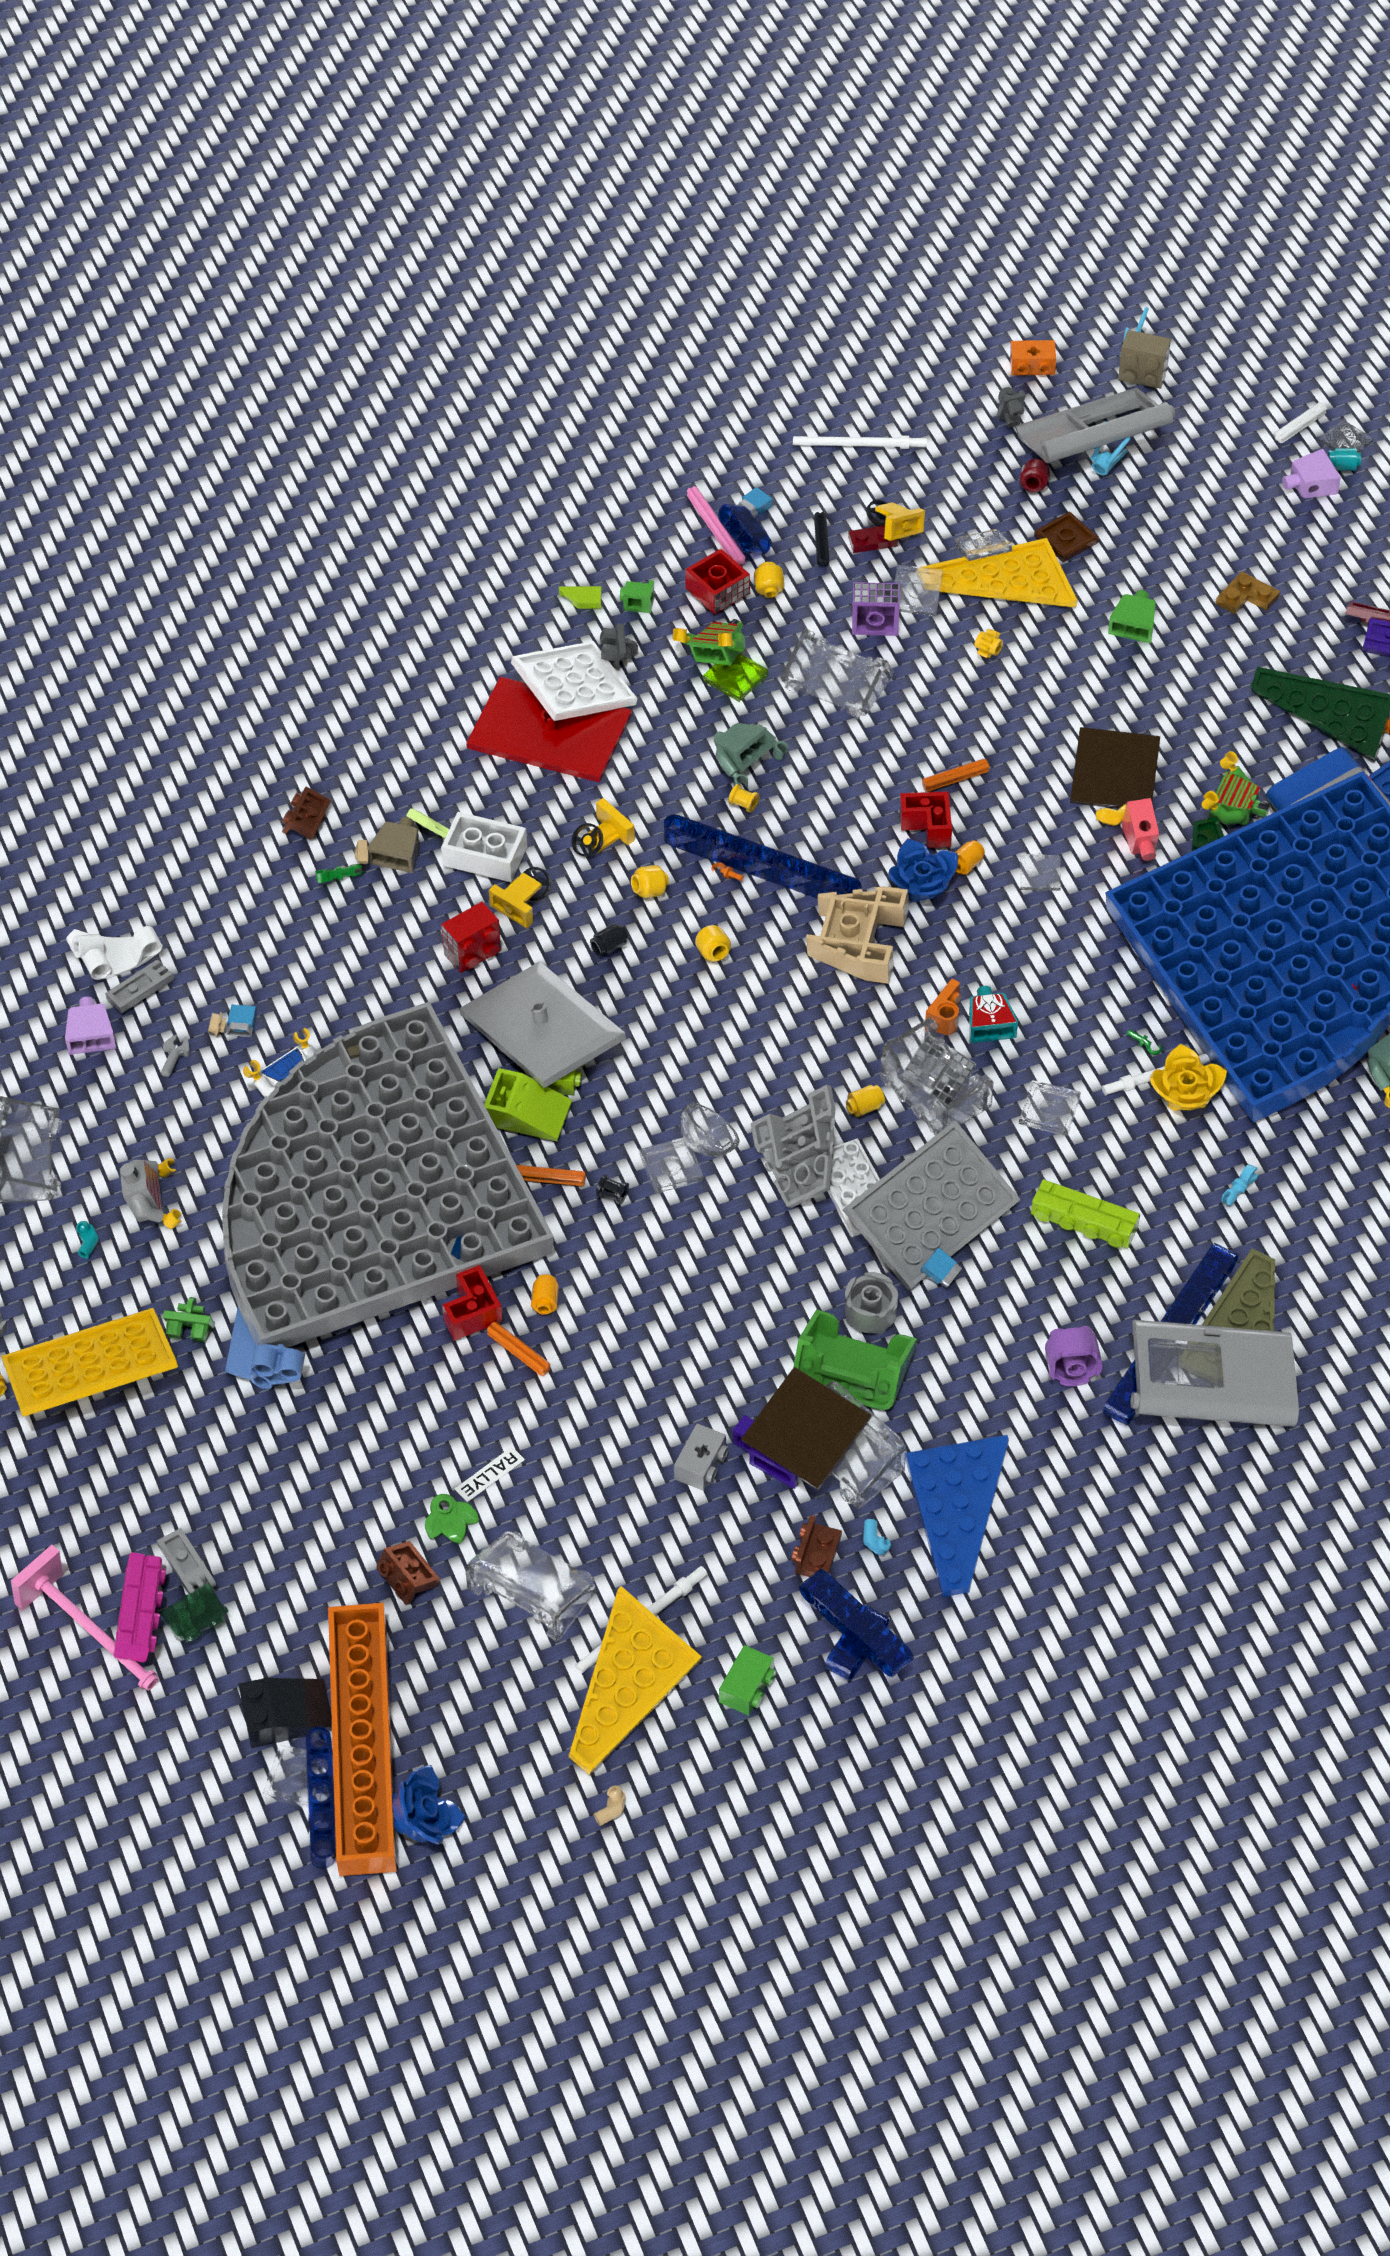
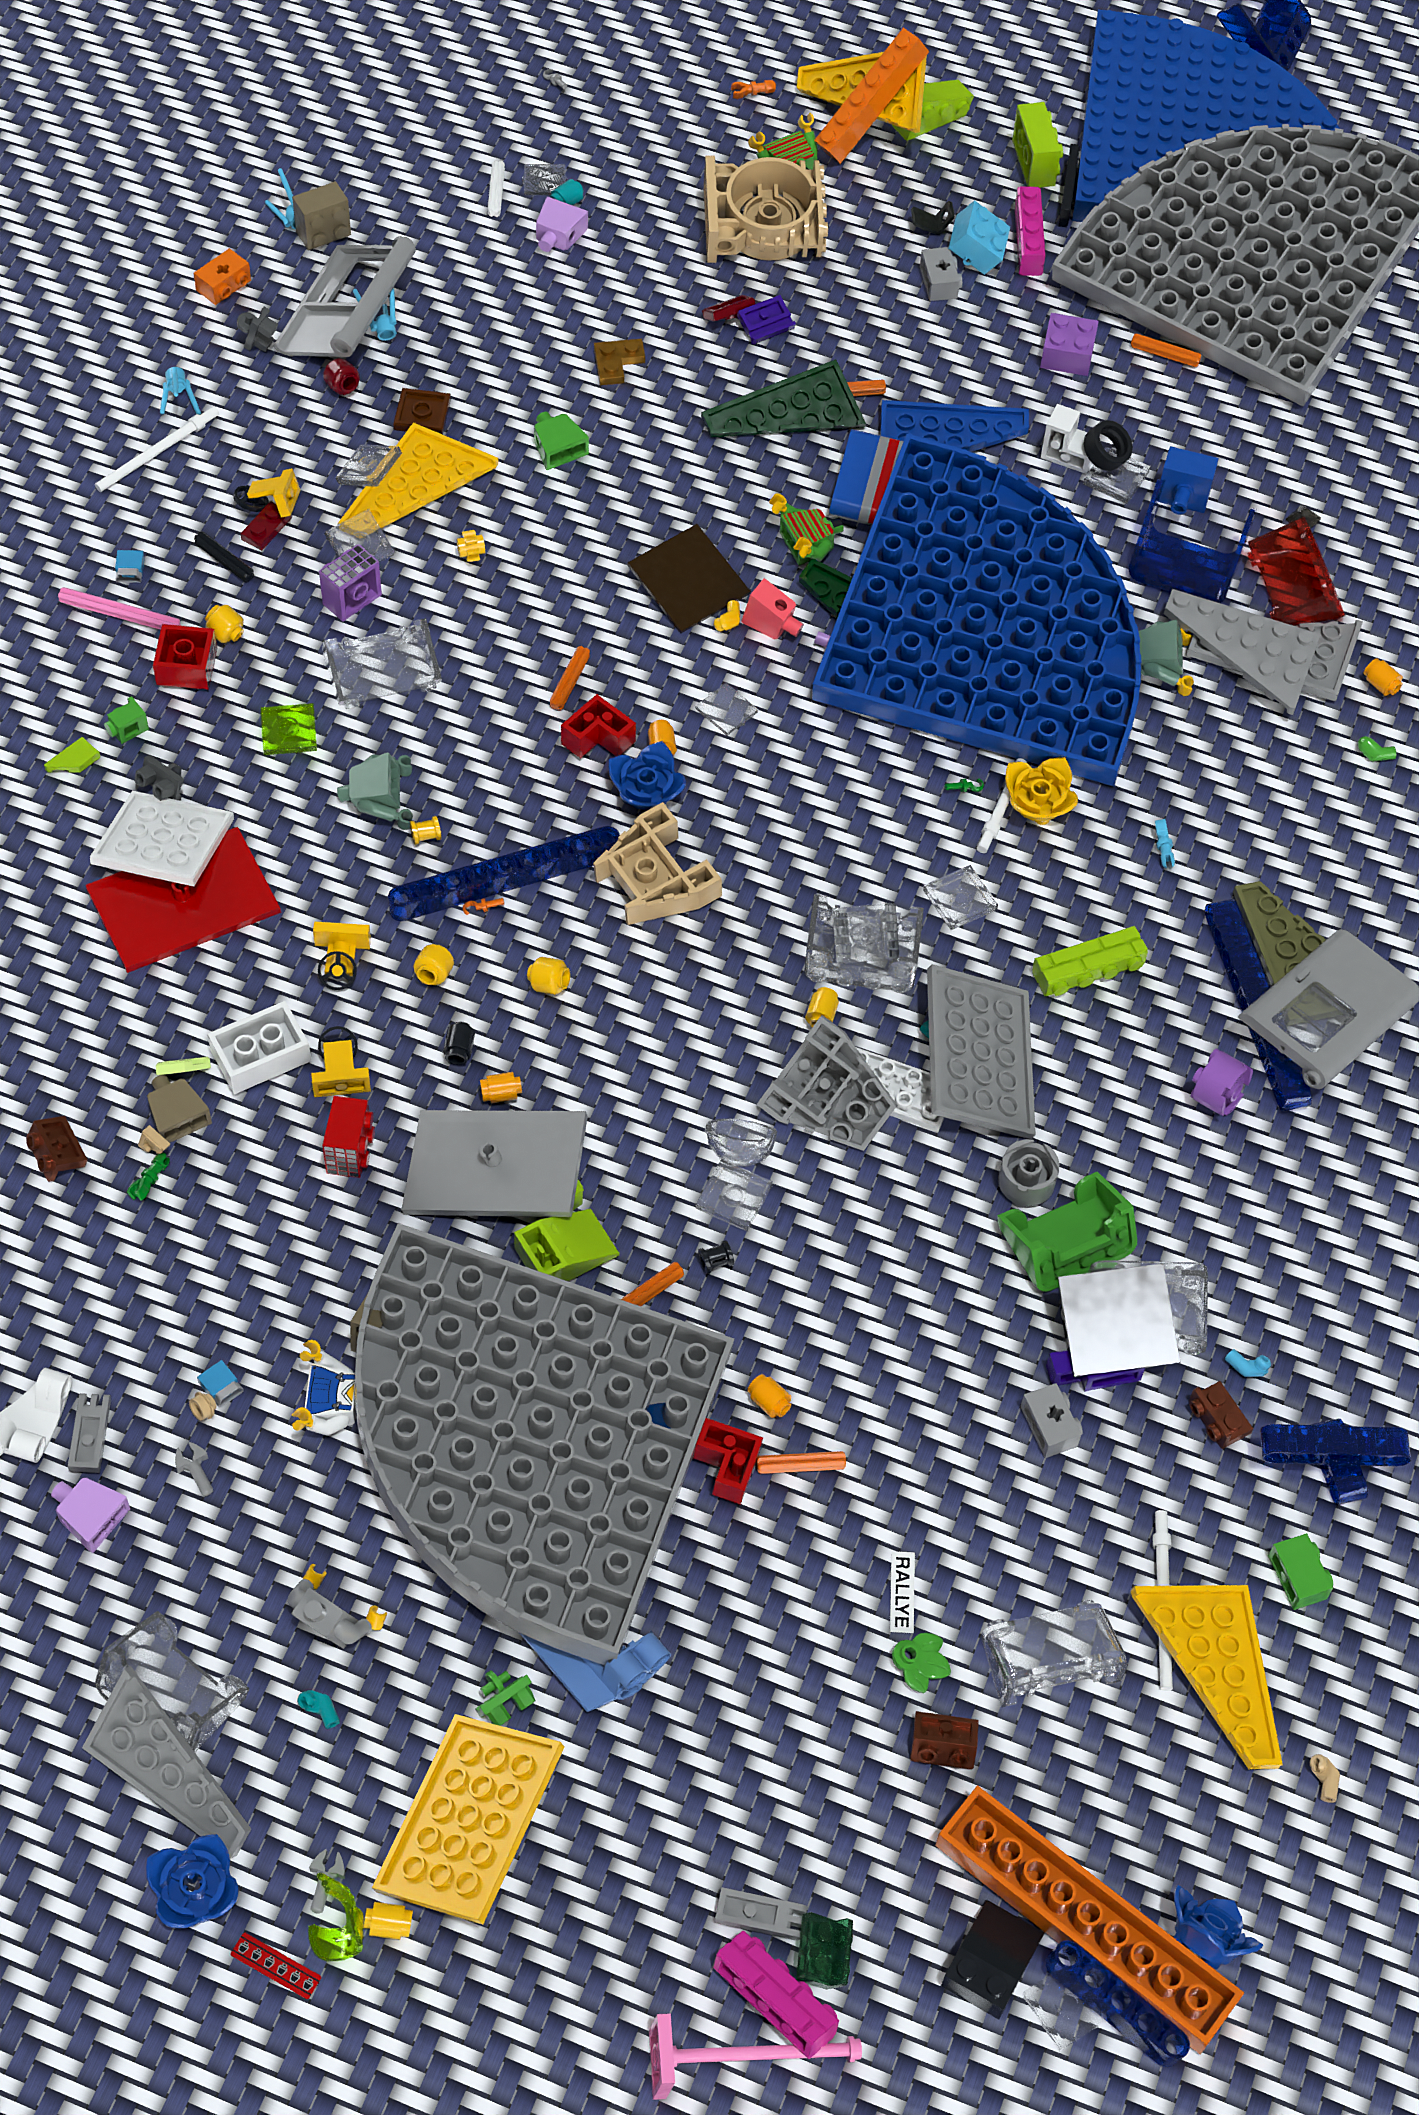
camera: 50 degrees left, 5 degrees up
bright green torso [673,619,745,665] -> none
clear blue beam [718,504,771,554] -> none
blue wing [905,1435,1009,1597] -> none
dark azure piece [920,1248,962,1287] -> none
orange plate [925,979,961,1035] -> none
torso [969,986,1018,1044] -> none
none -> medium azure plant [160,367,201,415]
none -> light orange brick [480,1072,522,1104]

